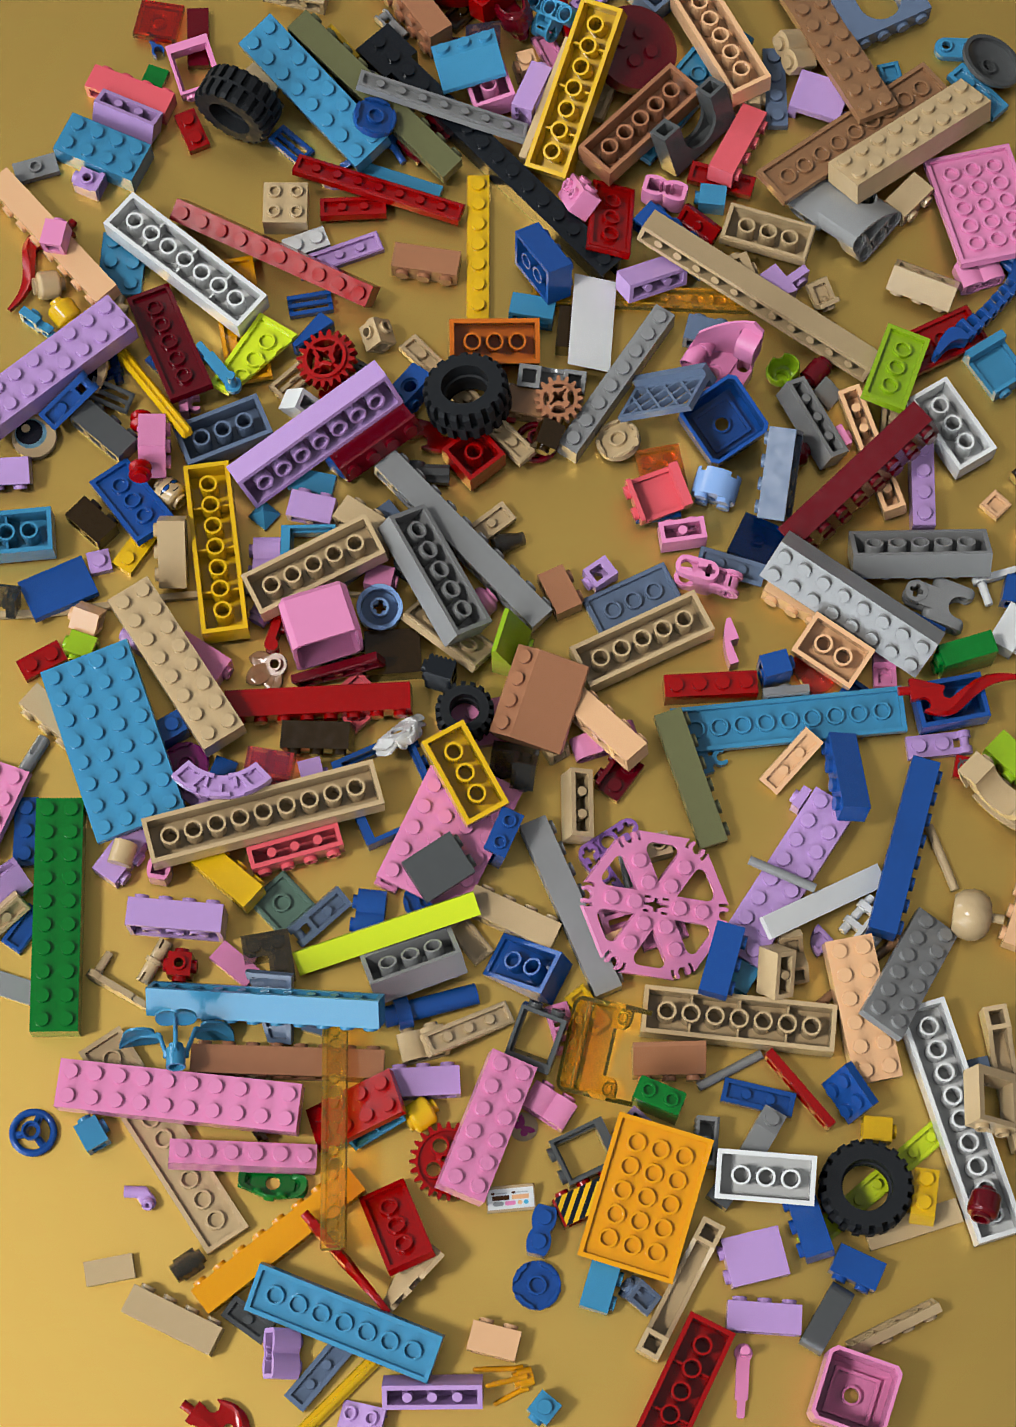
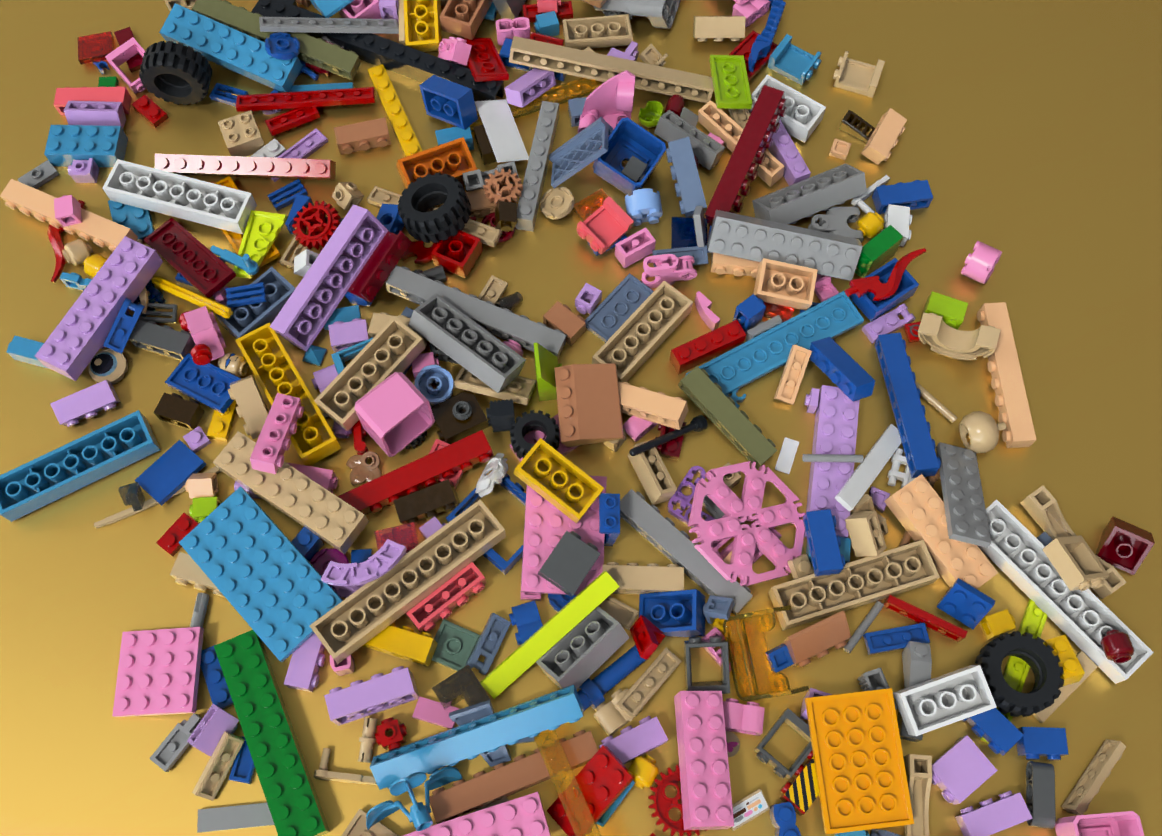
camera: 25 degrees left, 5 degrees down
tan brick [107,838,138,869] -> none
dark red tile [291,651,386,687] -> none
clear smoke brick [490,740,540,792] -> none
green panel [630,1075,686,1125] -> none
none -> blue tile [226,282,266,308]
none -> bright pink brick [250,393,304,474]
none -> dark grey plate [452,401,472,420]
none -> dark grey brick [621,155,647,183]
none -> black piece [629,415,708,456]
none -> red slope [630,615,665,660]
none -> light grey tile [693,206,707,247]
none -> sand blue bracket [703,595,735,624]
none -> blue plate [765,644,794,673]
none -> white sticker [775,437,799,474]
none -> tan plate [787,554,814,580]
none -> yellow head [857,212,885,239]

